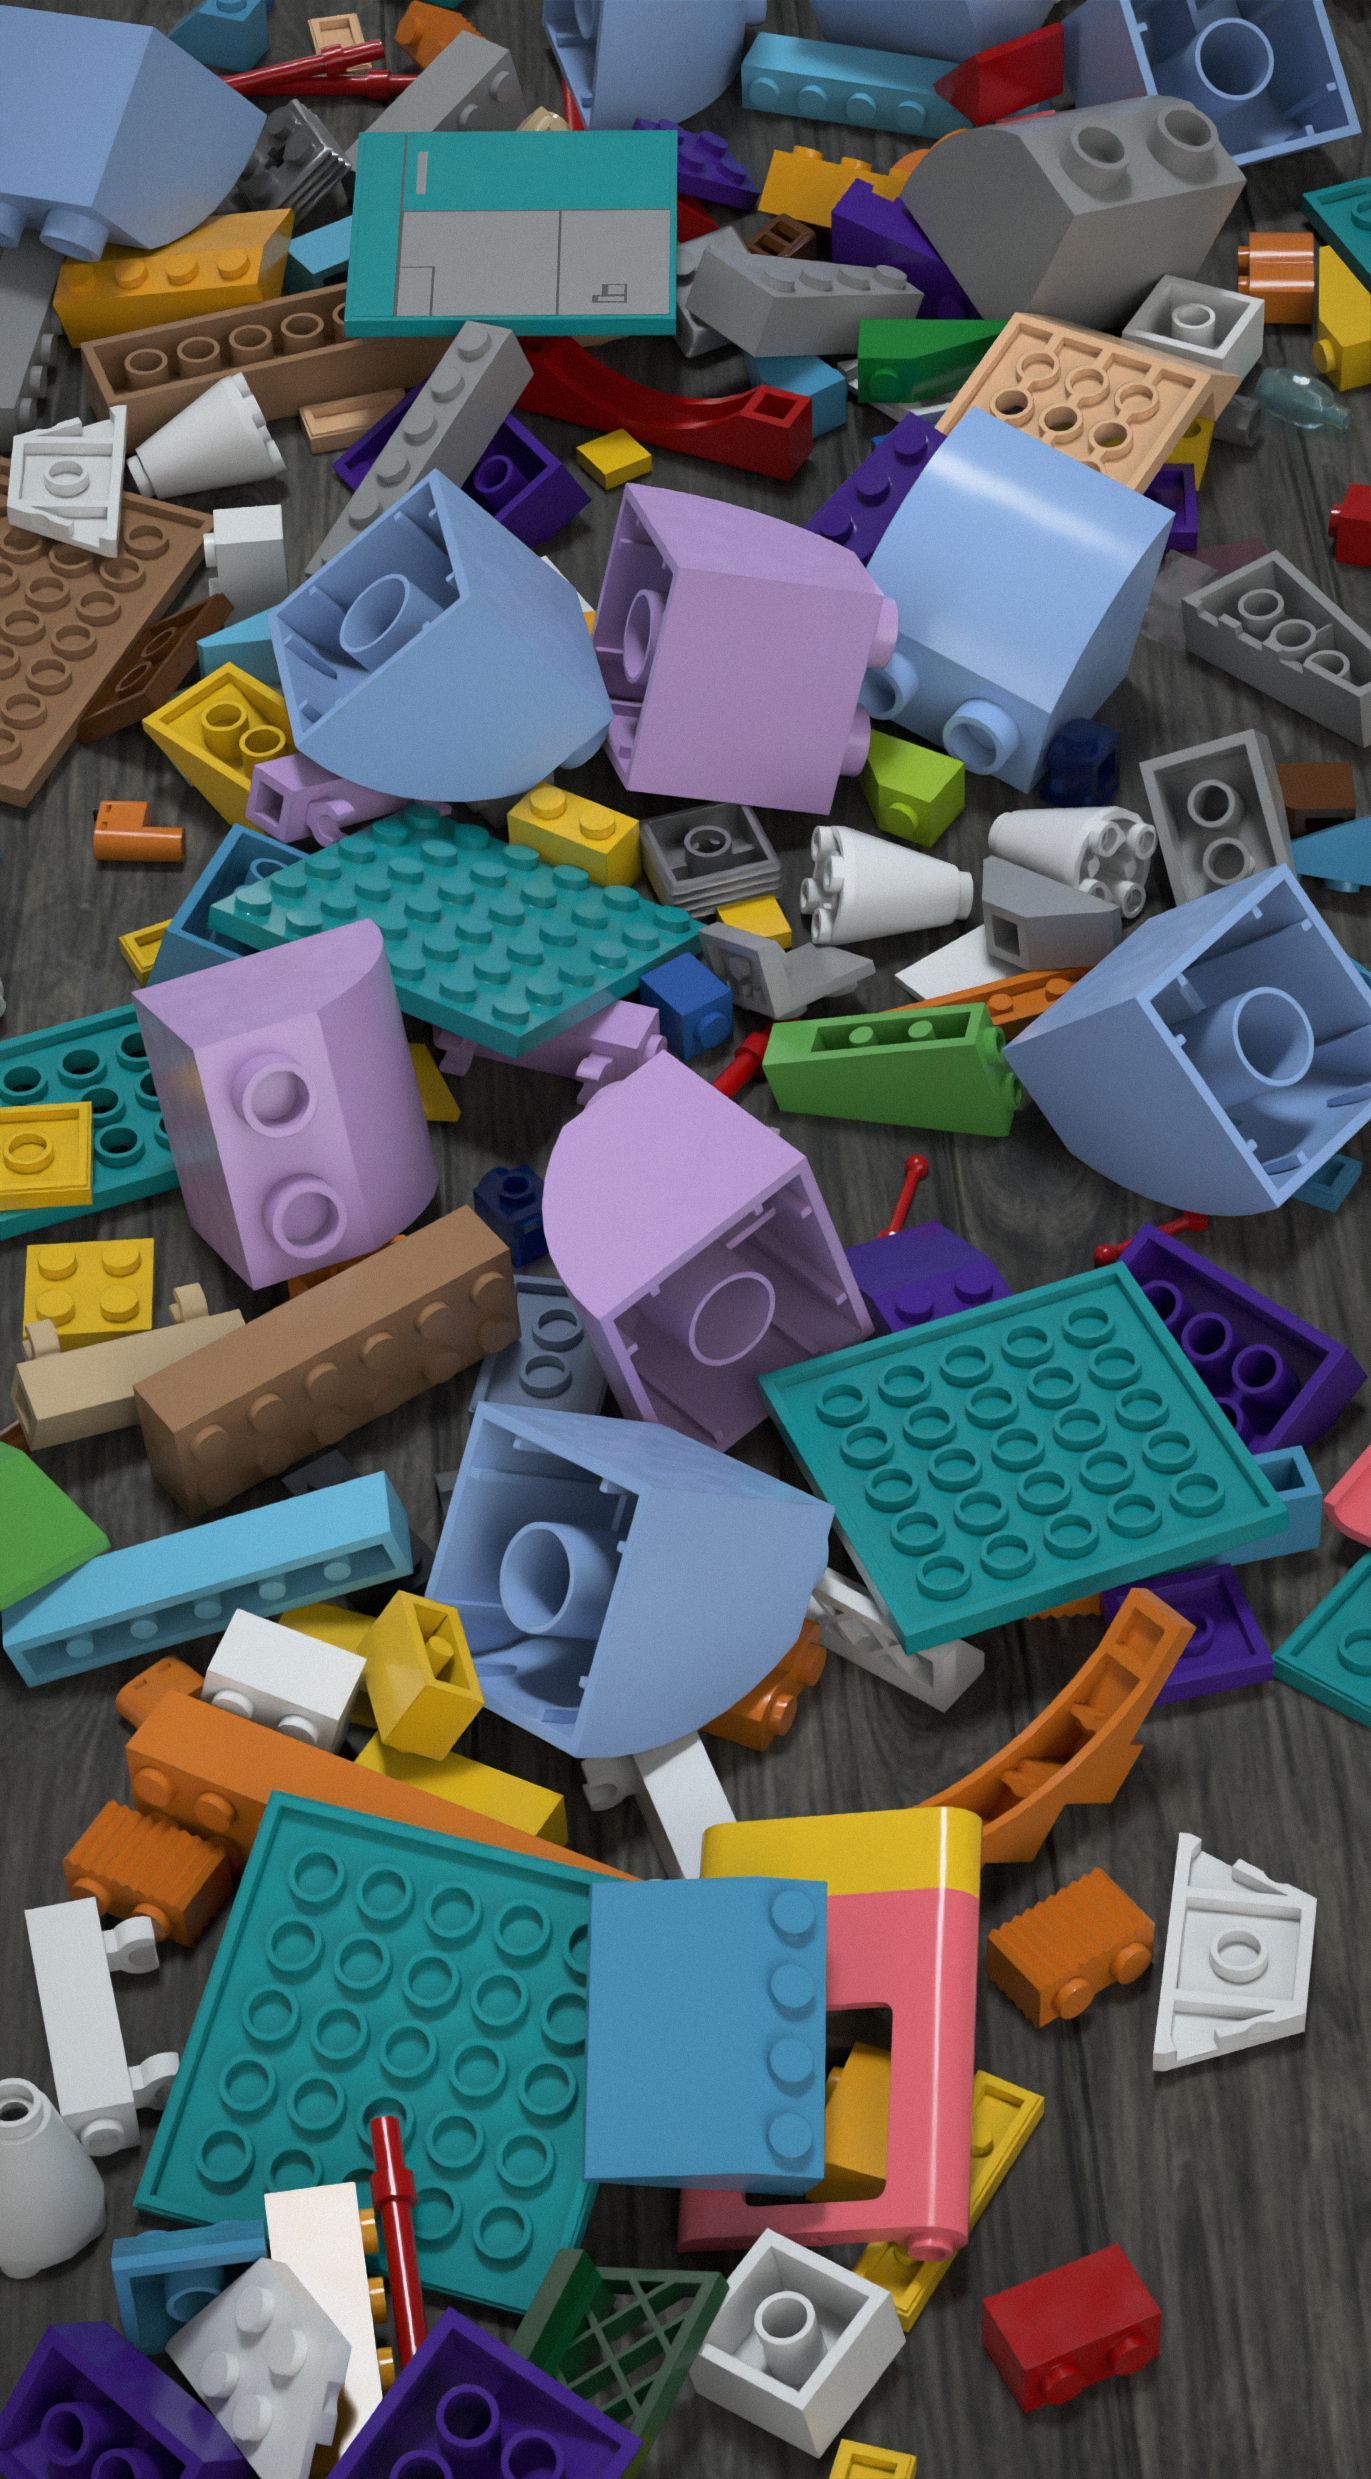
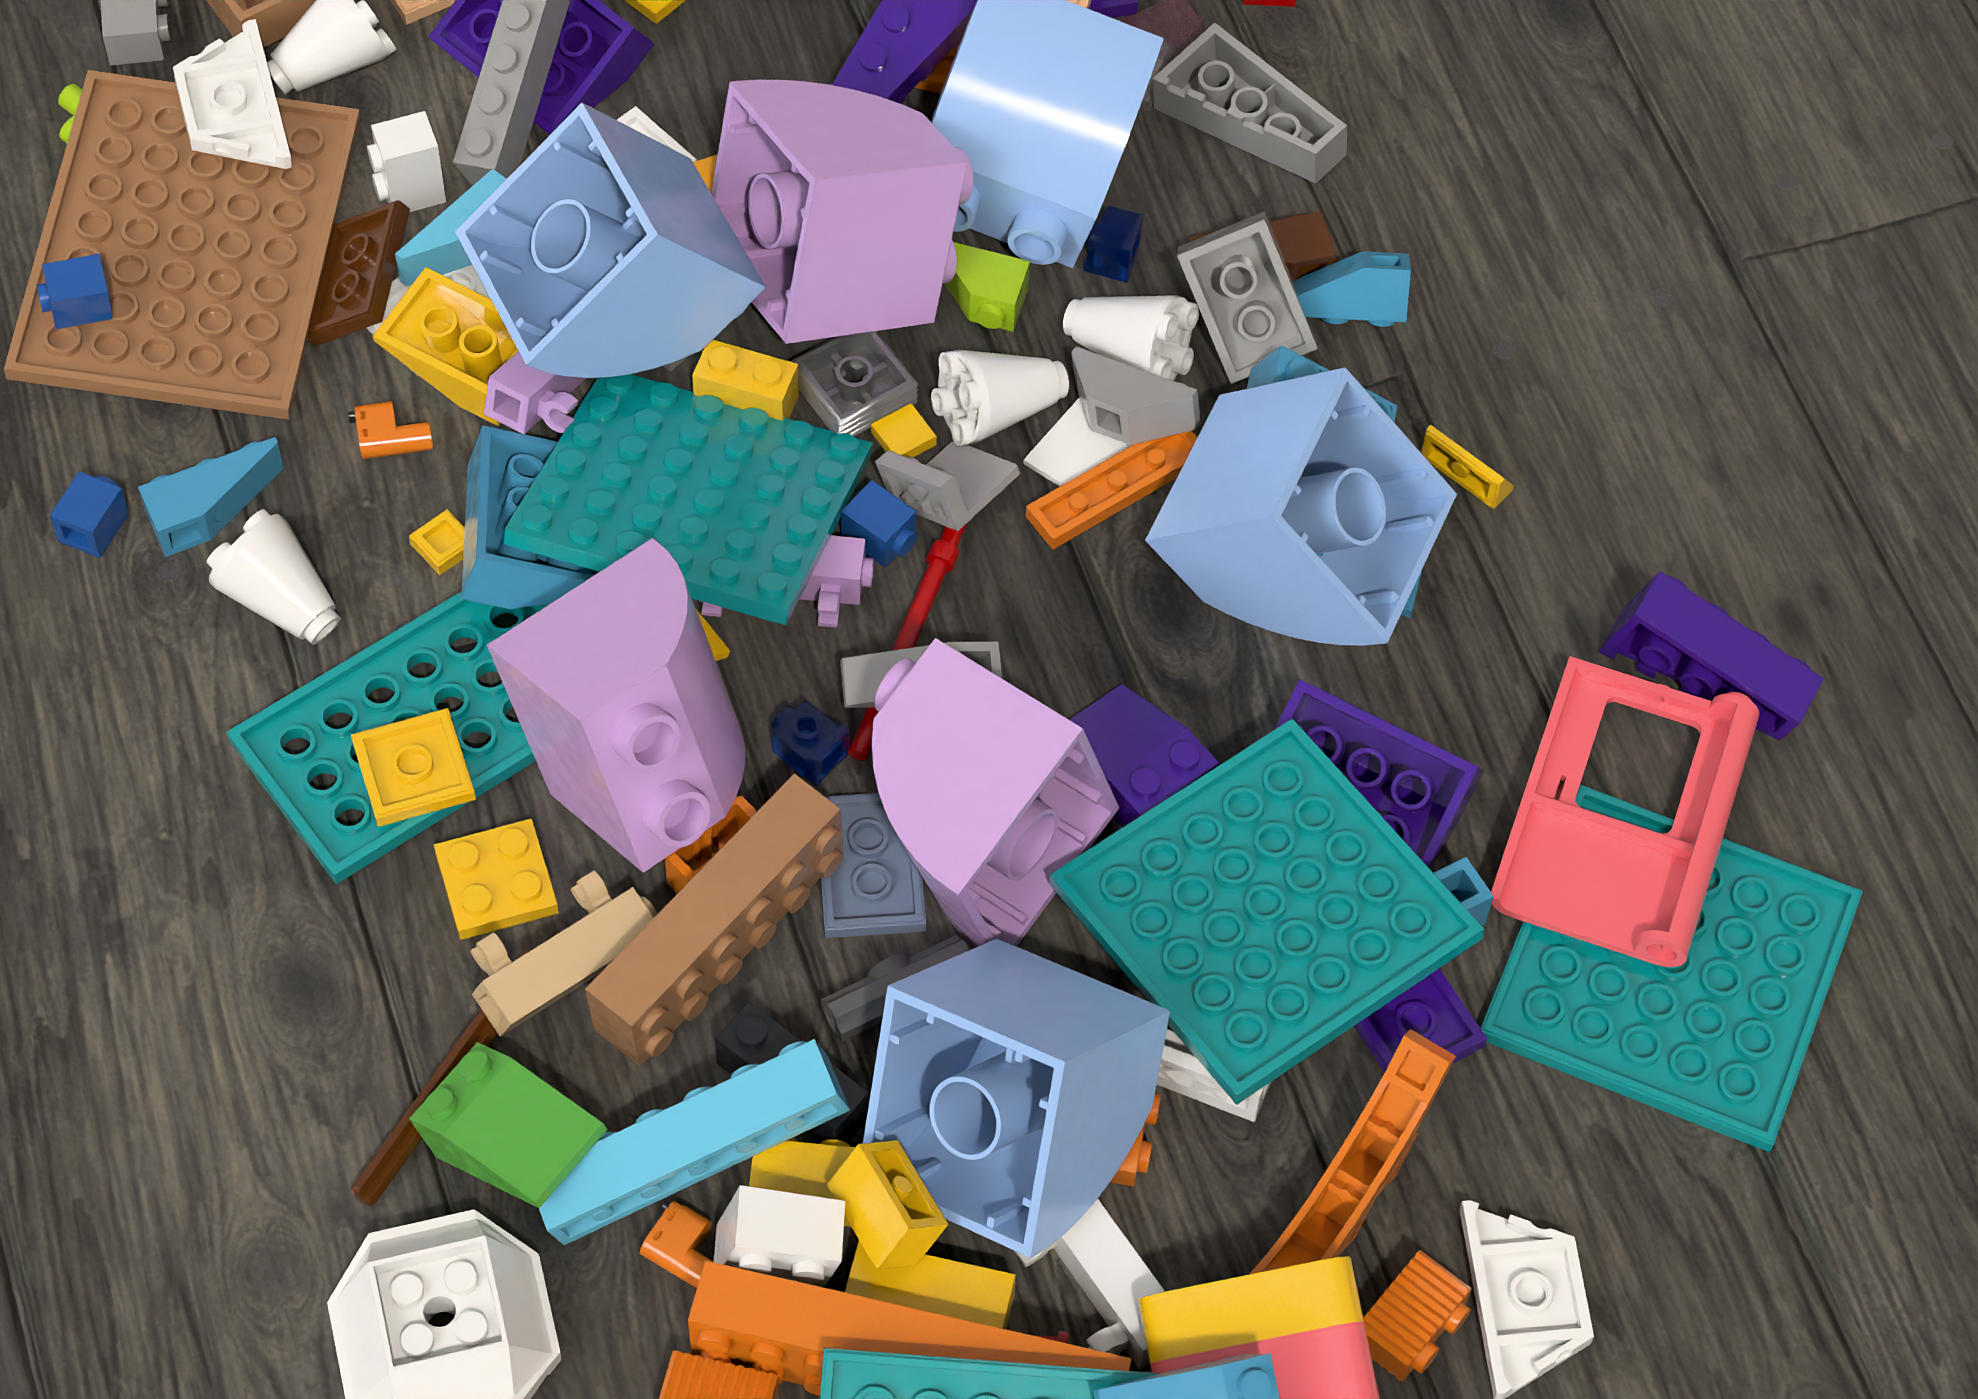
camera: 20 degrees left, 15 degrees up
bright green slope [762,1002,1023,1137] -> none
red hinge [877,1155,929,1239] -> none
red hinge [1093,1210,1209,1268] -> none

